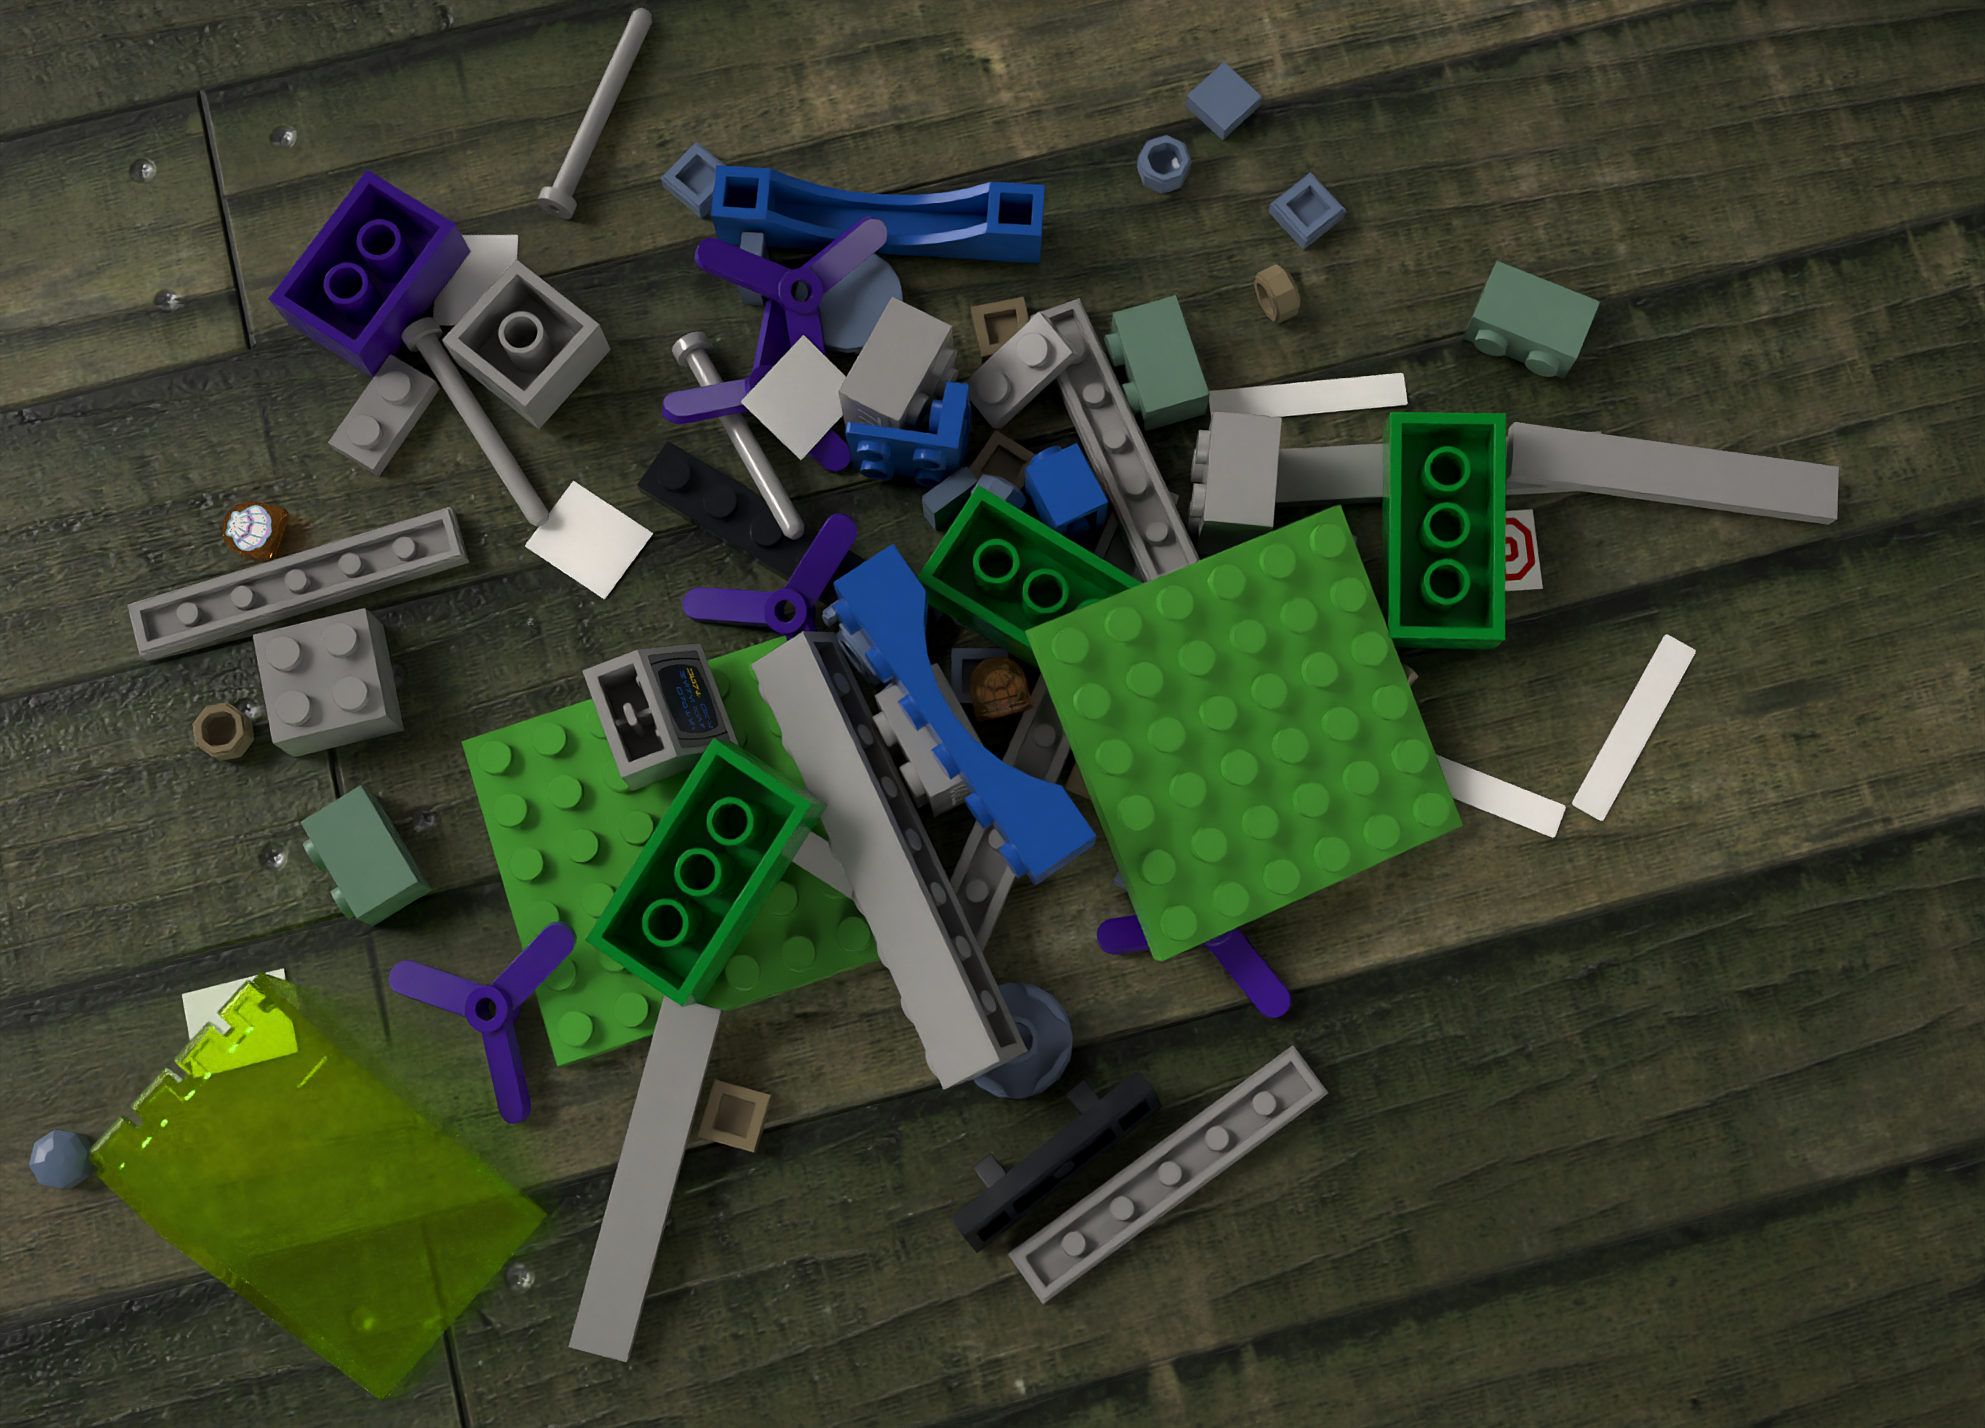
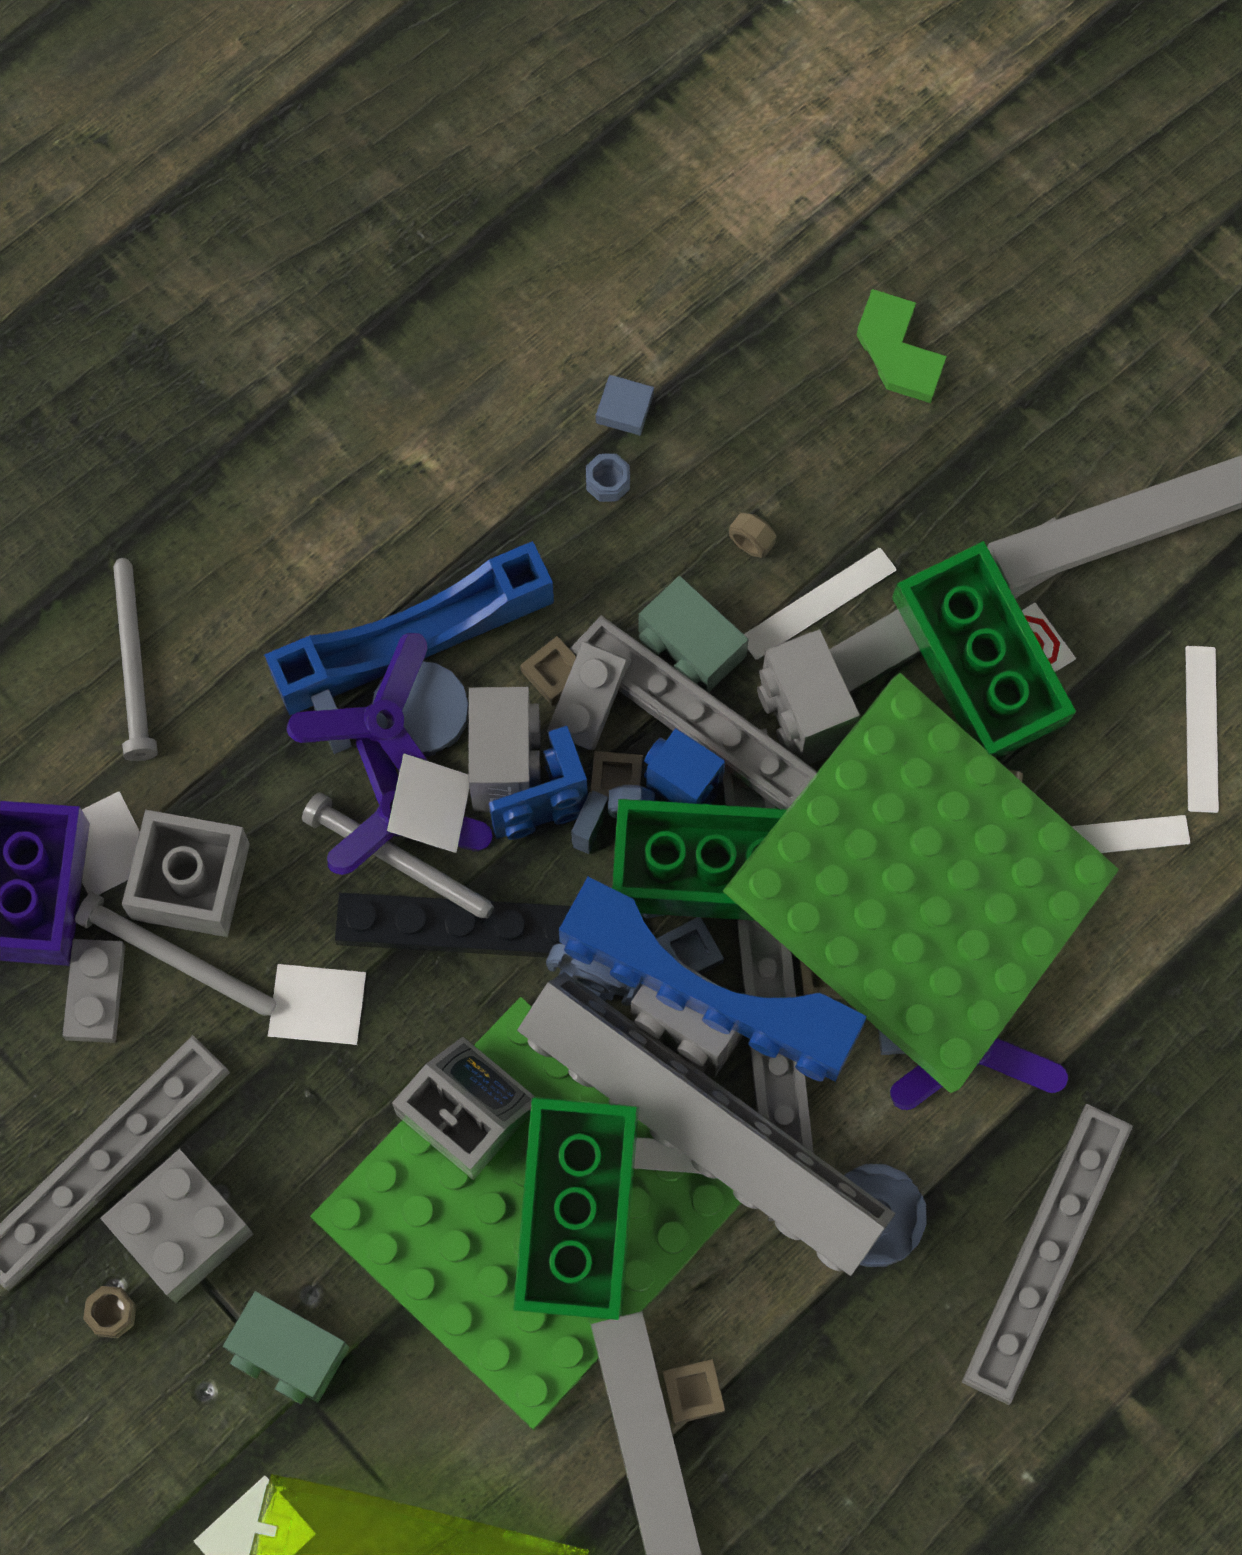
camera: 30 degrees left, 5 degrees down
tile [221,501,290,563] -> none
dark purple piece [389,921,577,1124] -> none
sand blue tile [660,141,726,219] -> none
dark purple piece [683,513,857,641] -> none
black hinge [950,1070,1162,1253] -> none
clear orange tile [970,656,1034,722] -> none
sand blue tile [1268,172,1346,250] -> none
sand green brick [1463,261,1600,379] -> none
none -> bright green tile [857,289,946,403]

